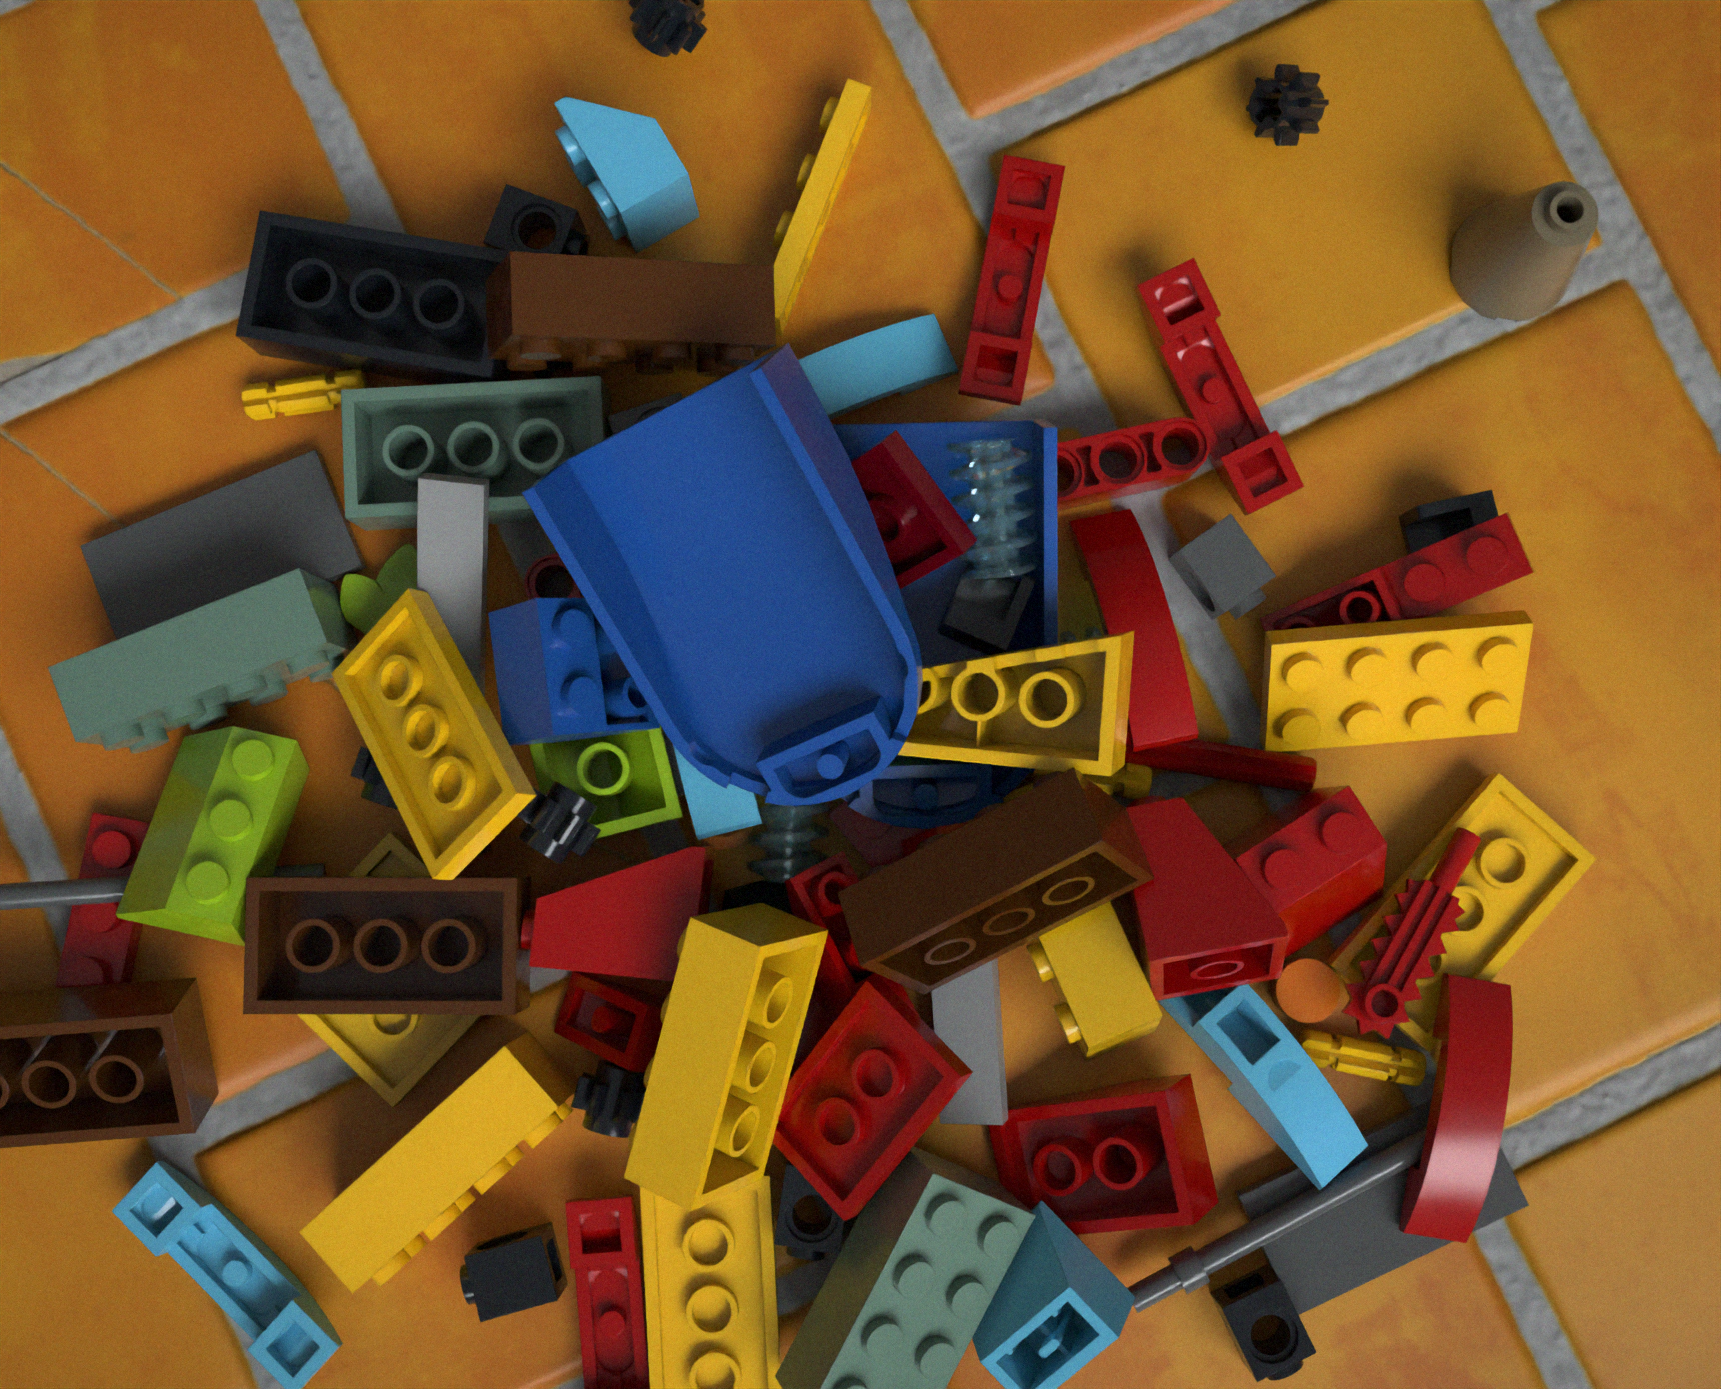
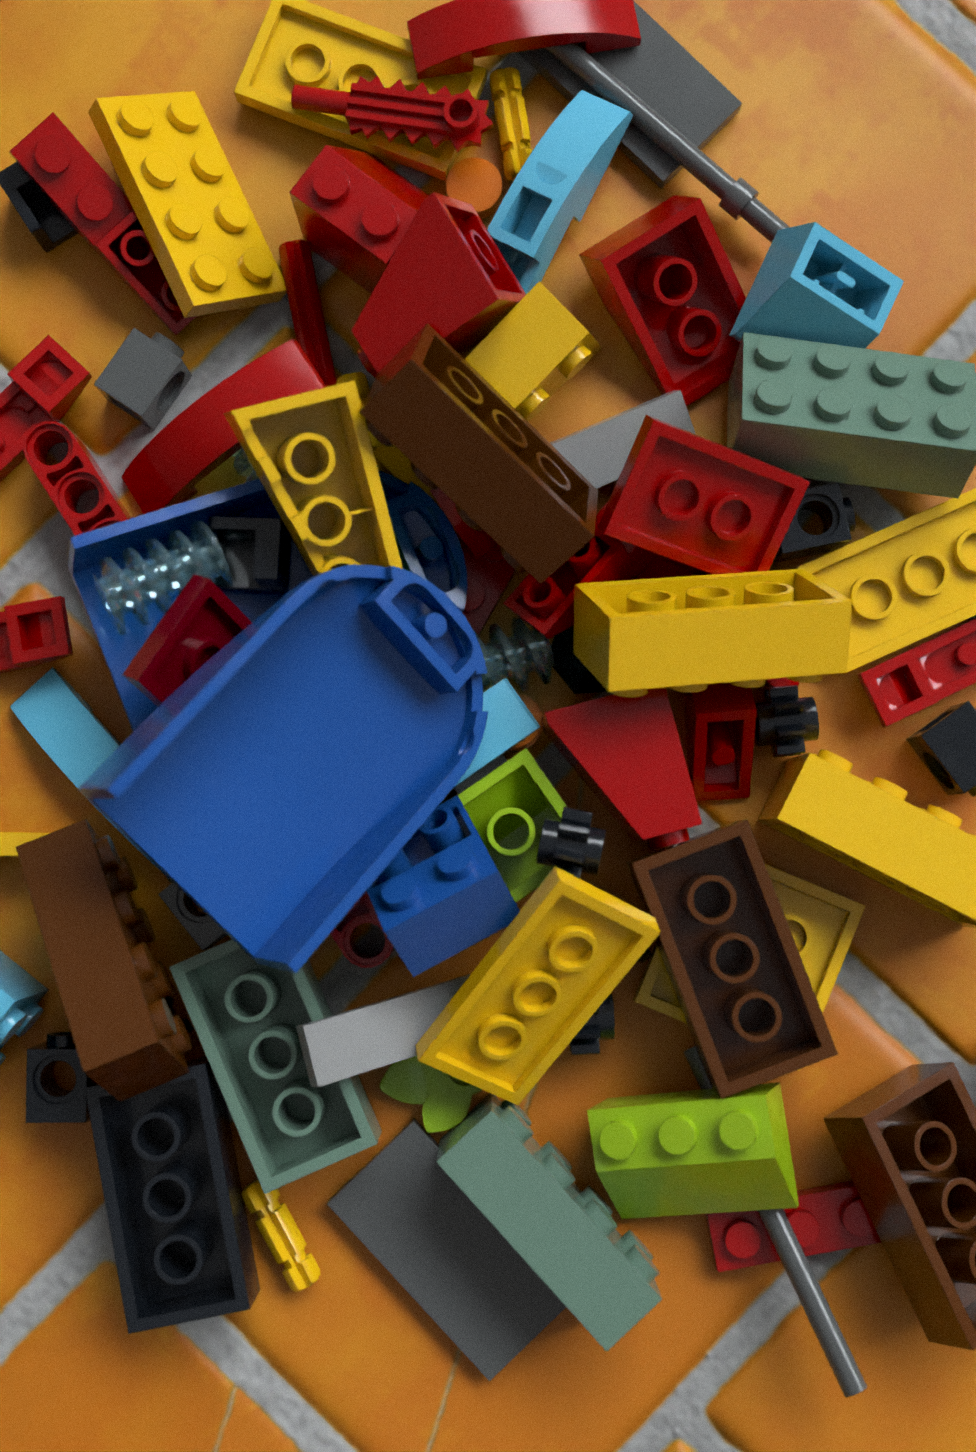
camera: 110 degrees left, 0 degrees up
black brick [1209,1264,1317,1382] -> none

